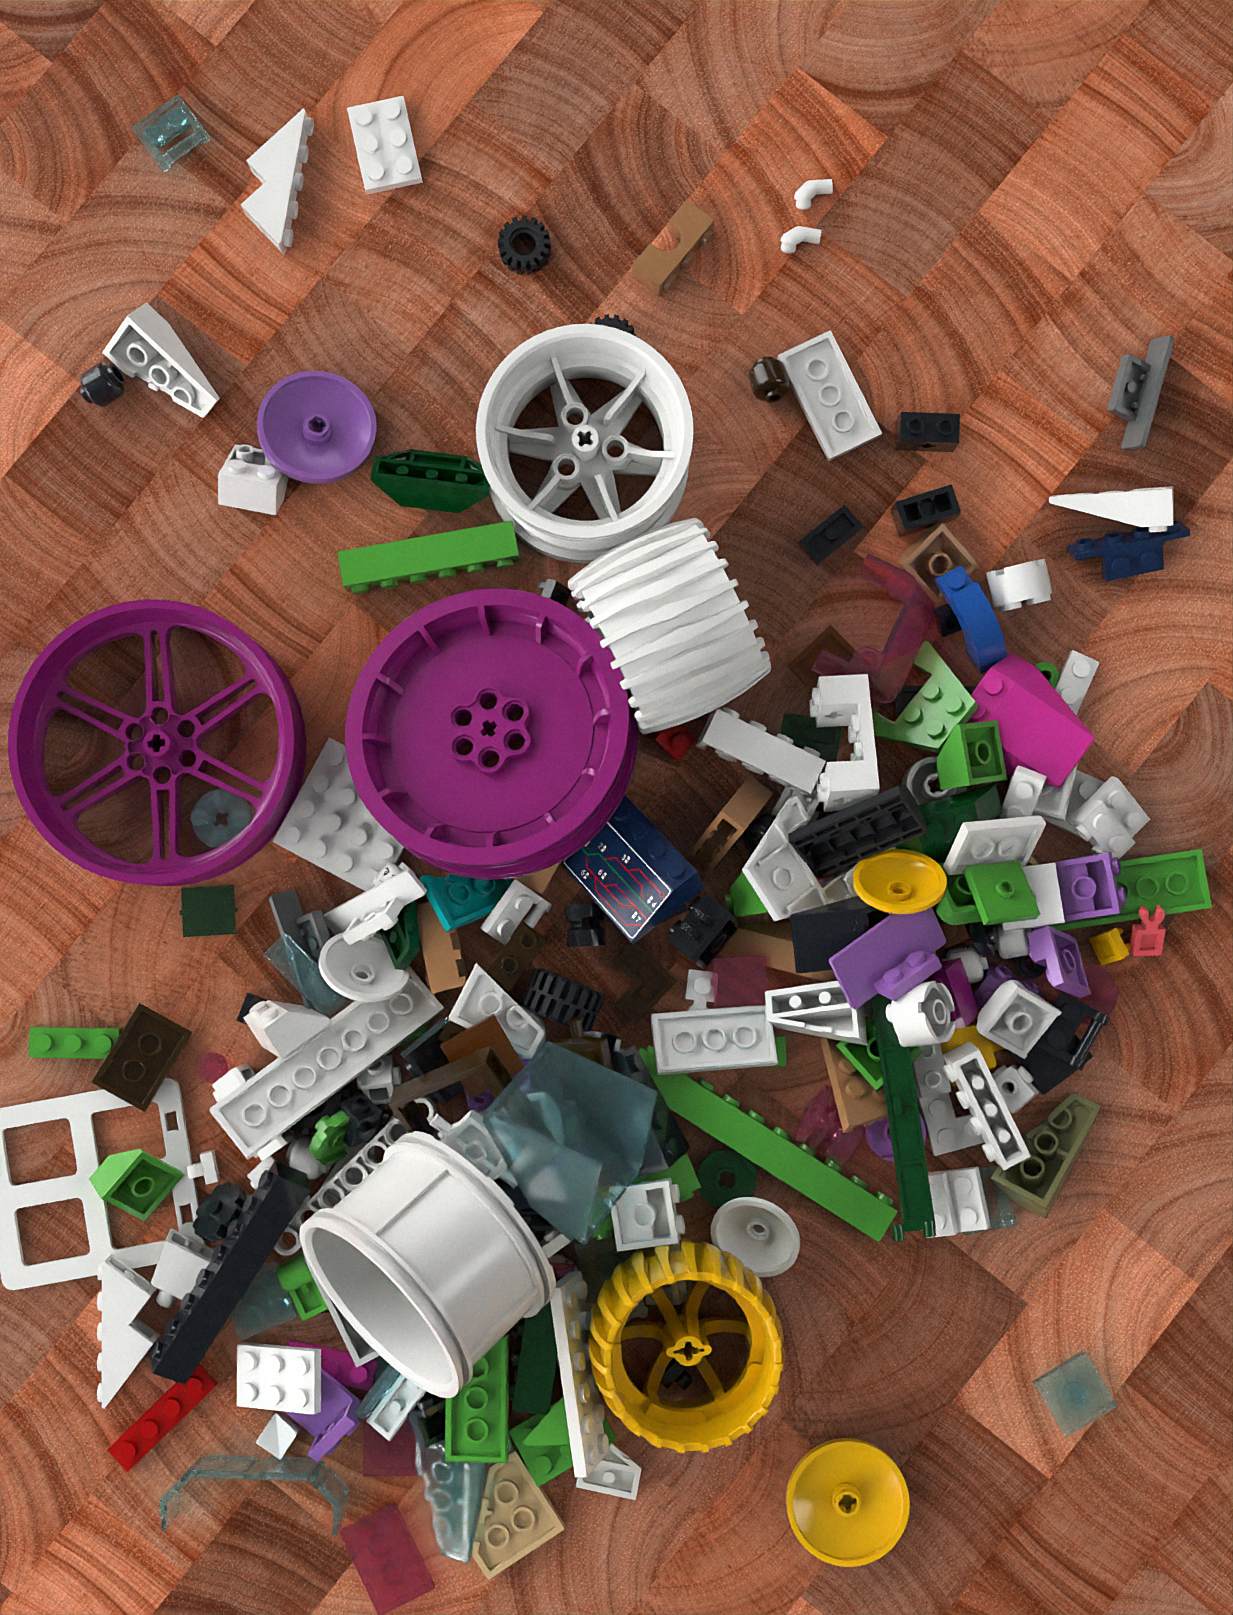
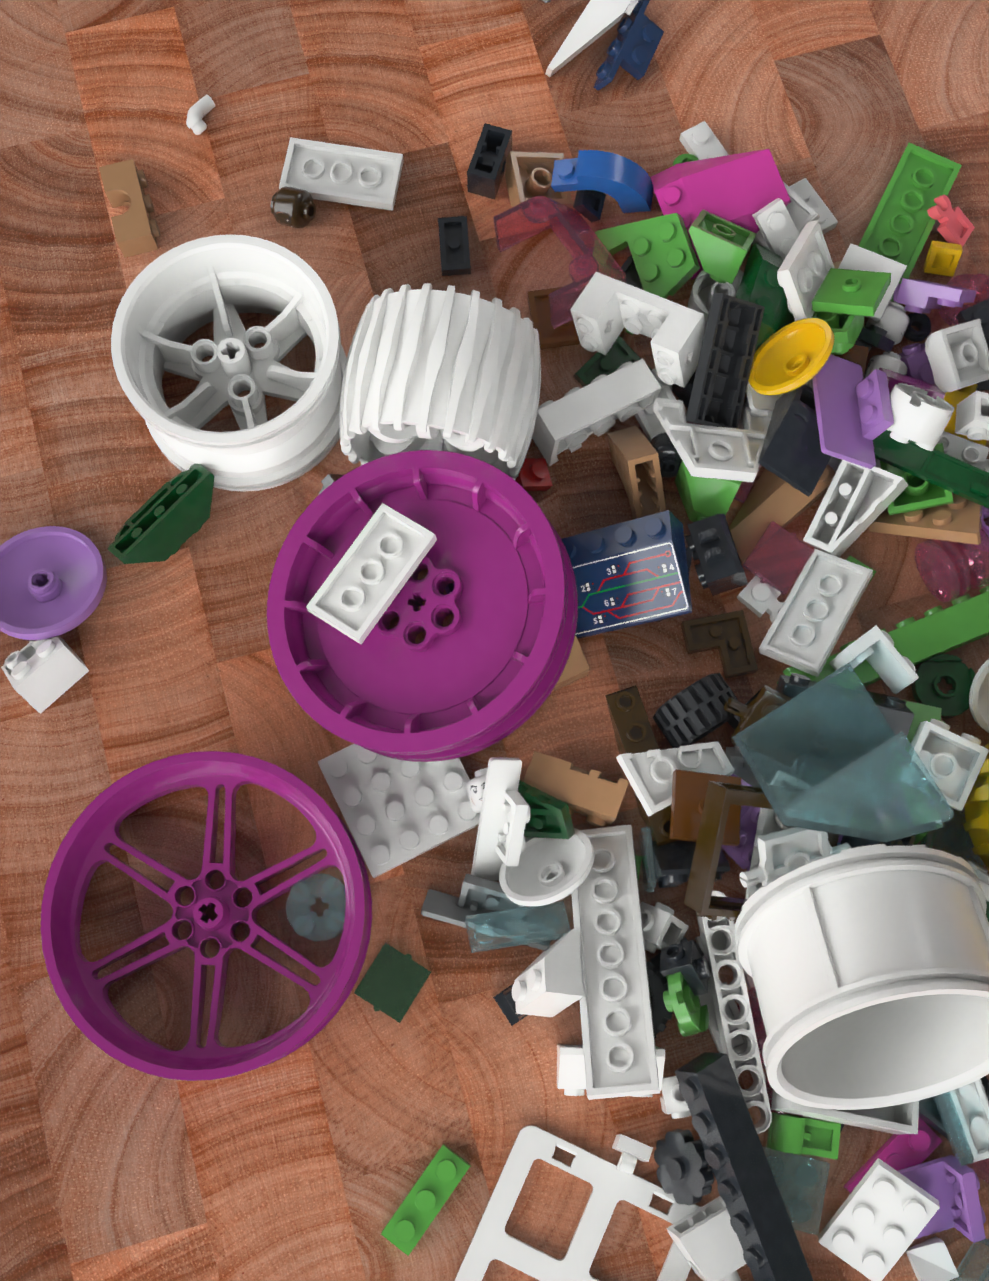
camera: 55 degrees left, 10 degrees down
bright green slope [89,1149,184,1221] -> none
dark brown plate [91,1003,193,1112] -> none
clear pink plate [198,1052,228,1083] -> none
white head [286,1135,332,1180] -> none
bright green brick [337,521,520,594] -> none
teal wing [419,874,514,932] -> none
white plate [480,879,553,946] -> none
black tyre [498,216,551,275] -> none
black wheel [566,903,606,947] -> none
white arm [794,179,833,210] -> none
black brick [895,412,960,452] -> none
white brick [986,558,1053,612] -> none
medium lavender plate [1050,852,1127,922] -> none
white plate [1070,776,1150,859] -> none
none -> white plate [306,503,437,644]
none -> white bracket [830,625,919,694]

